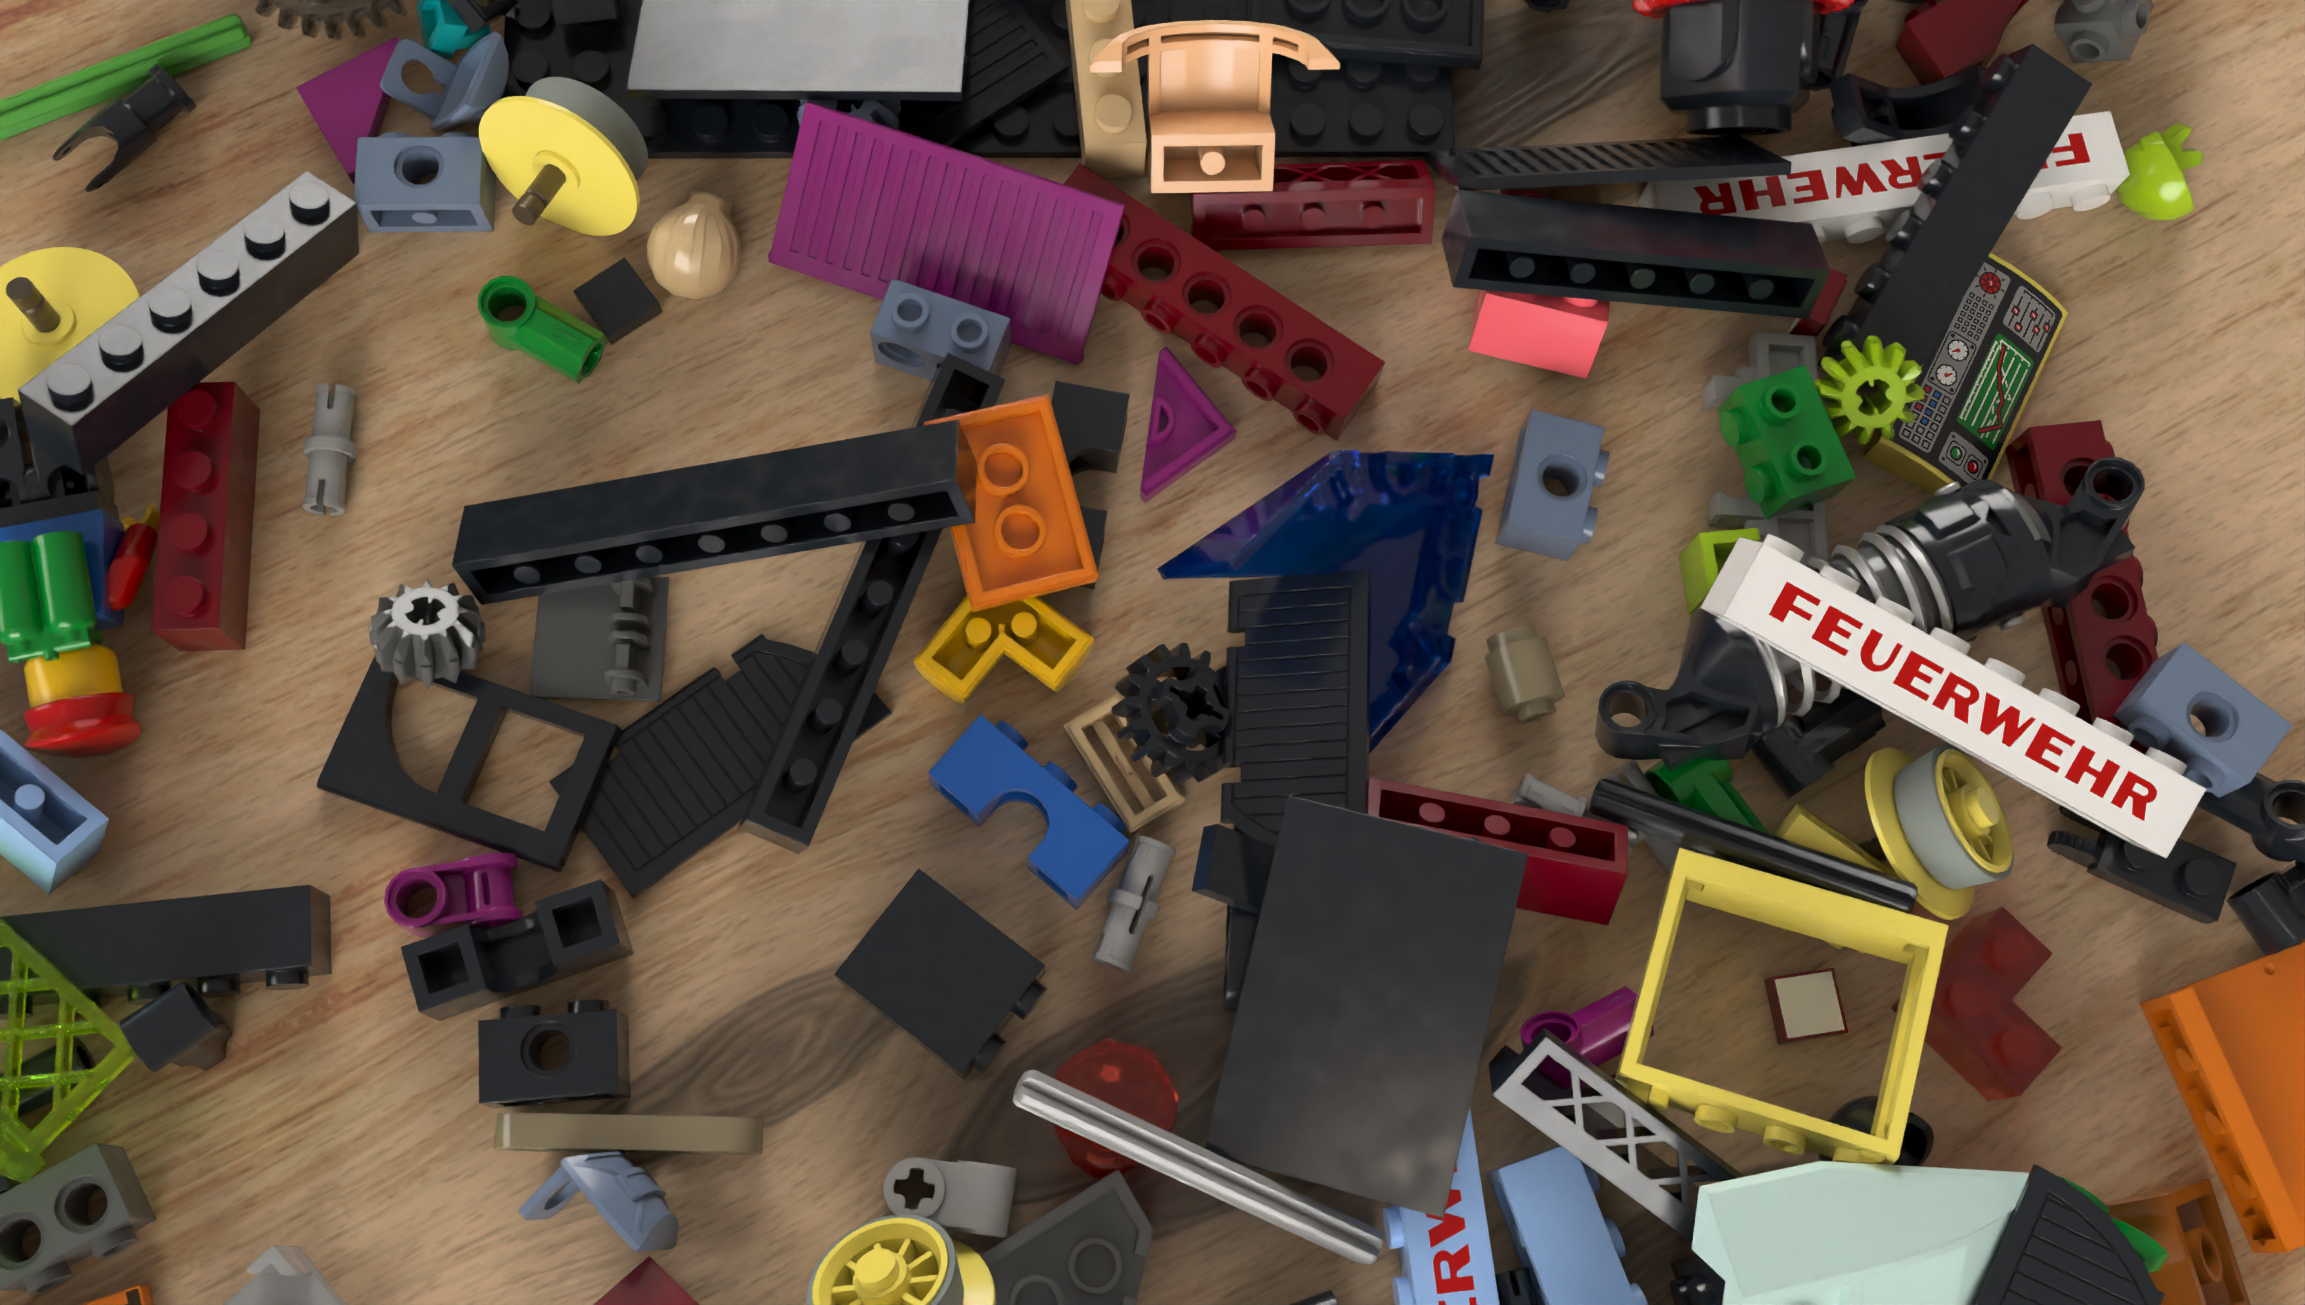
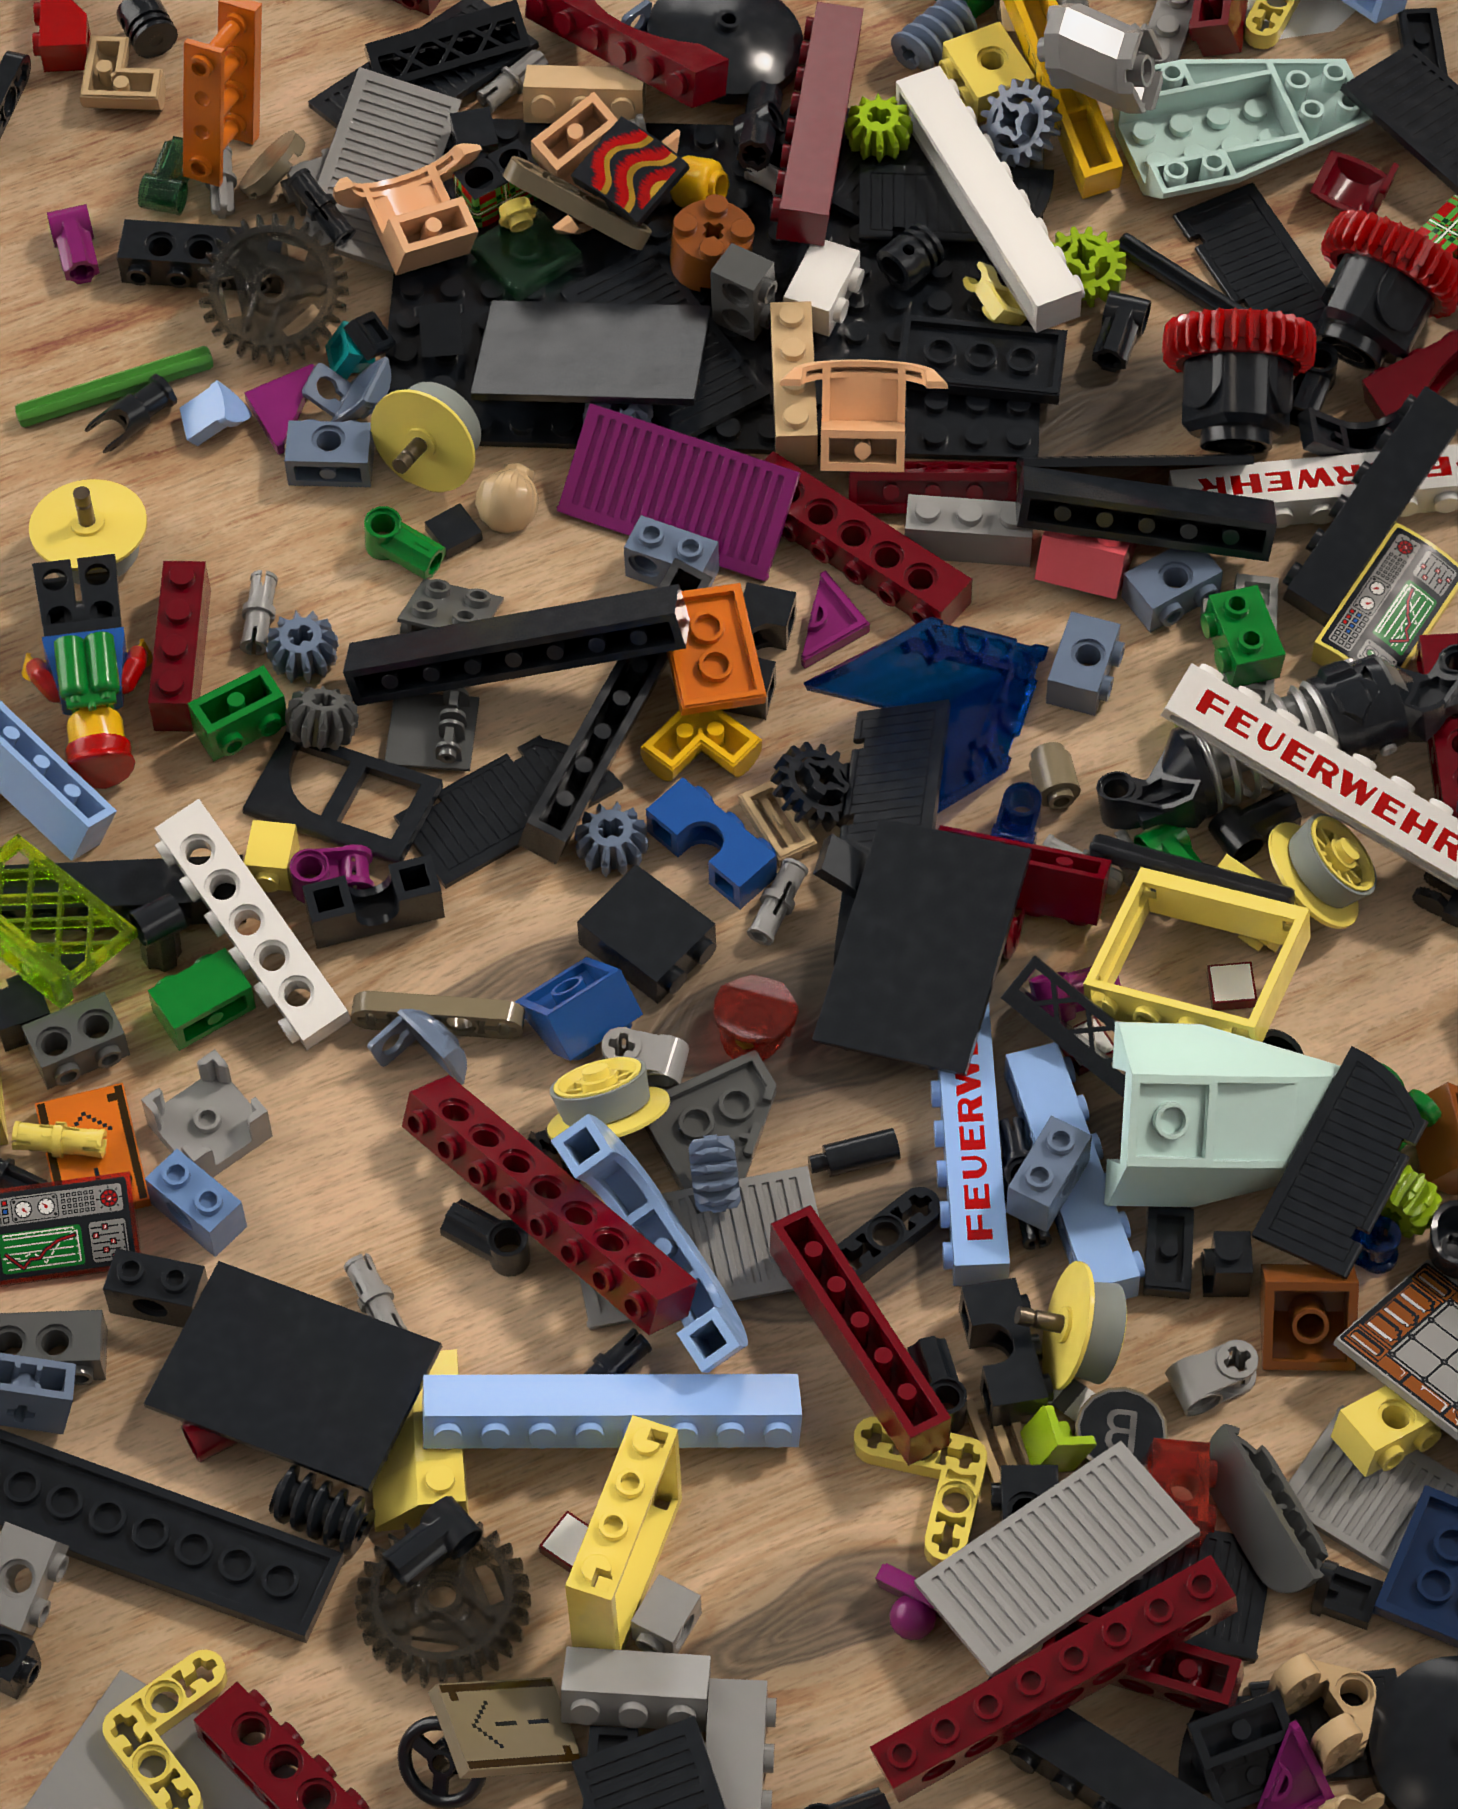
camera: 15 degrees right, 15 degrees down
black brick [18,171,359,475] -> none
black brick [478,999,631,1109] -> none
light grey axle [1013,1070,1383,1264] -> none
dark red tile [1788,267,1848,338] -> none
lime gear [1813,335,1925,445] -> none
clear red brick [1891,907,2062,1102] -> none
none -> green brick [148,948,256,1051]
none -> white brick [154,799,351,1050]
none -> light blue tile [179,380,252,446]
none -> green brick [188,665,286,762]
none -> light yellow brick [244,820,300,892]
none -> sand blue gear [266,610,339,684]
none -> dark grey hinge [397,579,504,634]
none -> blue slope [515,957,643,1061]
none -> sand blue gear [575,801,649,877]
none -> light grey brick [905,494,1033,567]
none -> clear blue piece [990,782,1042,845]
none -> sand blue brick [1122,548,1223,633]

